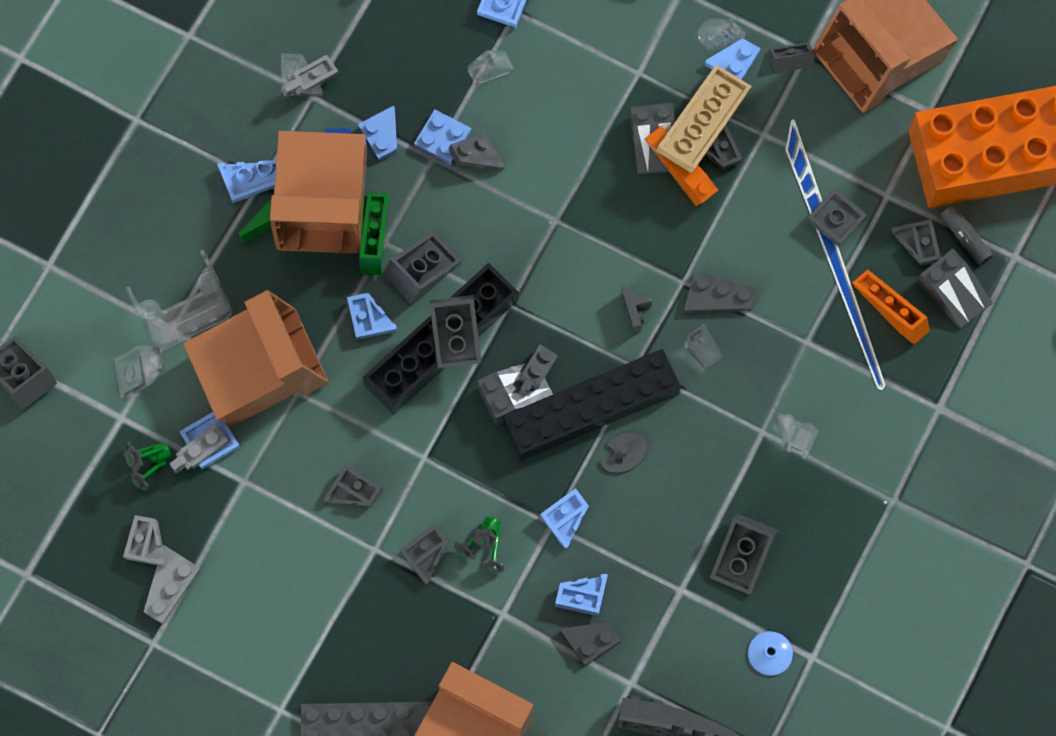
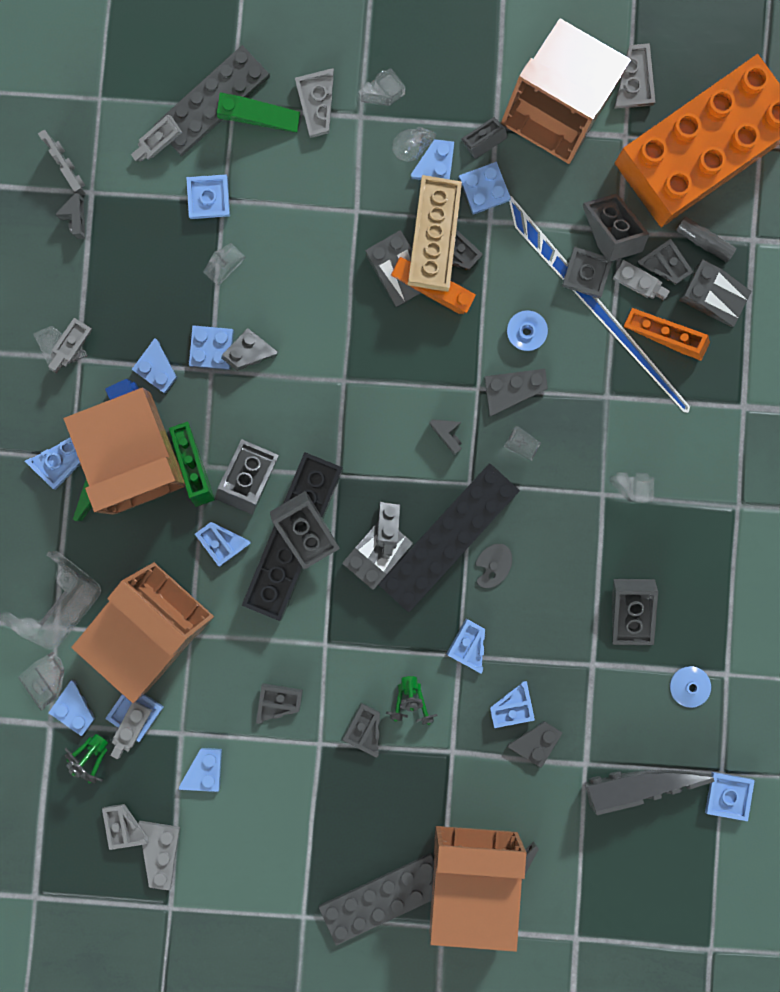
camera: 20 degrees left, 15 degrees up
none -> light blue wing [49,680,95,736]
none -> light blue wing [179,748,222,792]
none -> light blue plate [459,162,511,215]
none -> light blue dish [507,310,548,351]
none -> dark grey slope [583,194,649,262]
none -> light grey hinge [612,260,670,300]
none -> light grey wing [614,43,656,109]

